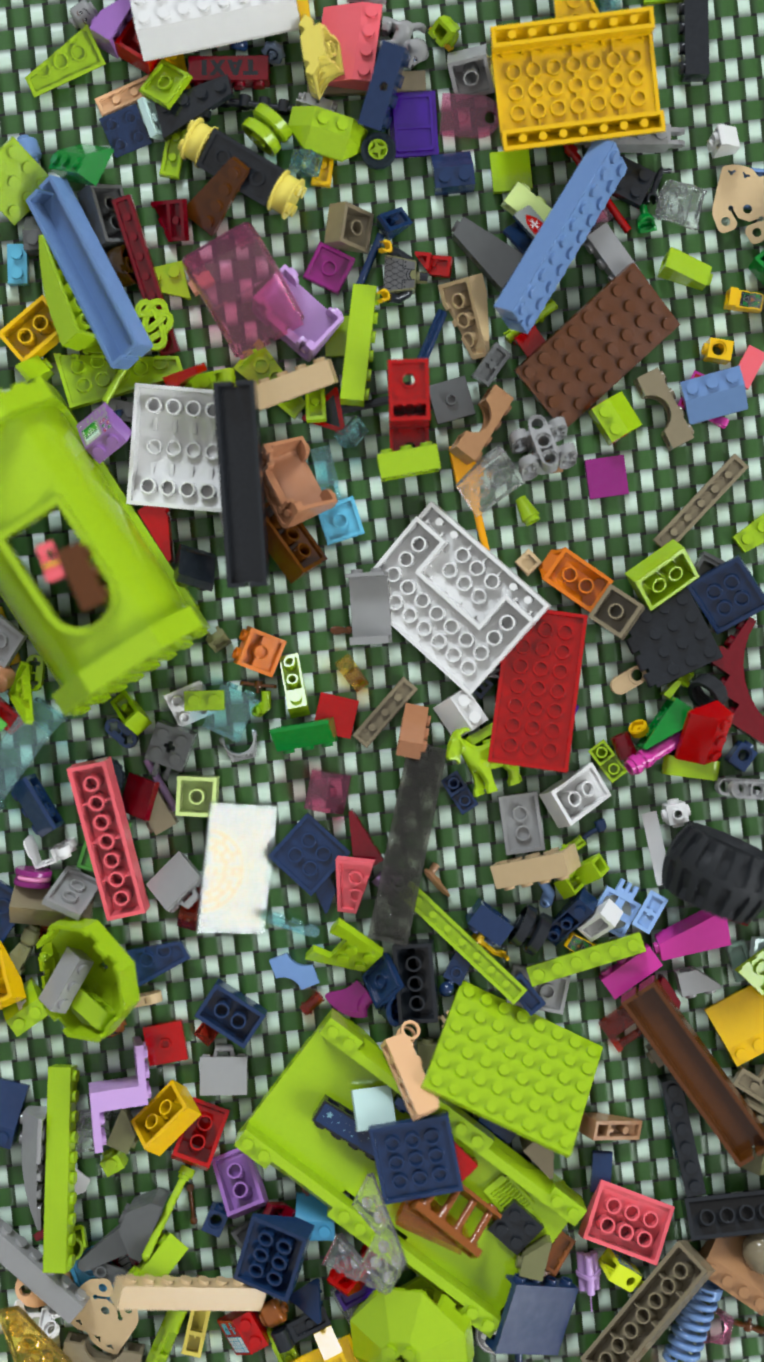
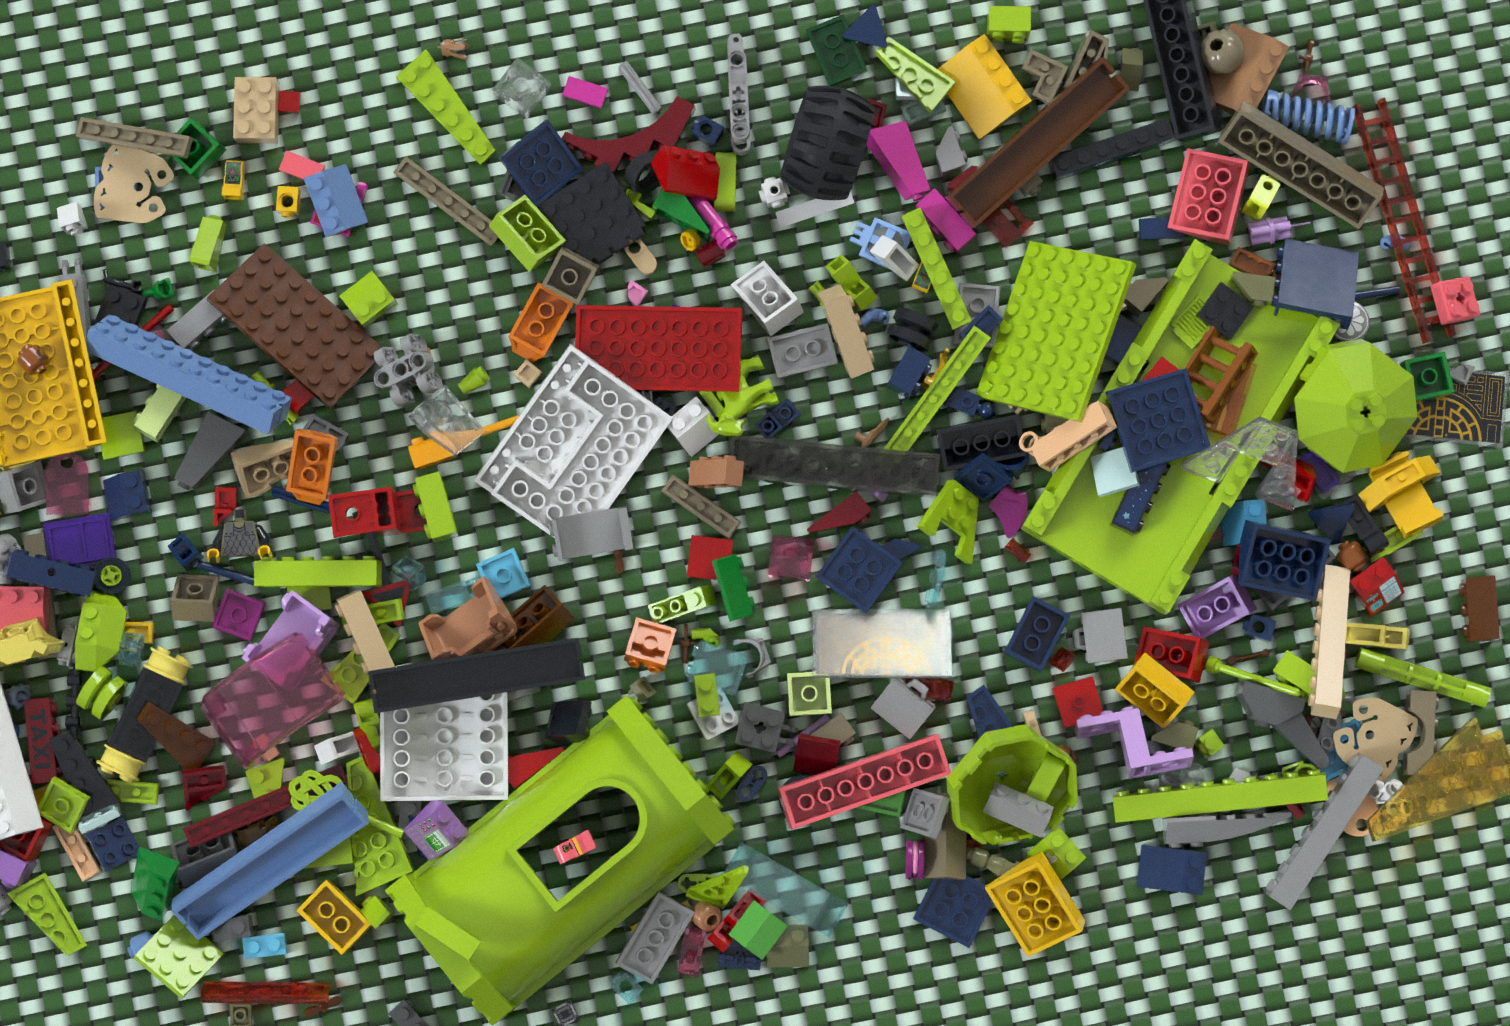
camera: 90 degrees left, 5 degrees down
dark blue slope [10,773,65,837] -> none
white piece [23,834,78,870] -> none
lime wedge [38,234,99,351] -> none
reddish brown brick [56,541,110,612] -> none
medium blue tile [269,952,320,990] -> none
clear yellow leg [334,653,370,692] -> none
coral wing [335,855,376,914] -> none
dark grey plate [429,375,476,425] -> none
medium nougat arch [449,384,514,465] -> none
piece [503,205,545,255] -> none
dark blue slope [547,888,598,946] -> none
medium nougat slope [579,1112,643,1140] -> none
dark blue hand [582,818,606,840] -> none
magenta tile [584,455,629,500] -> none
lime slope [588,739,628,783] -> none
light blue hinge [632,890,668,934] -> none
dark tan arch [633,367,694,451] -> none
clear slope [655,179,707,230] -> none
none -> dark orange head [18,344,49,376]
none -> orange slope [286,429,339,505]
none -> white slope [314,732,360,765]
none -> bright pink tile [628,280,648,306]

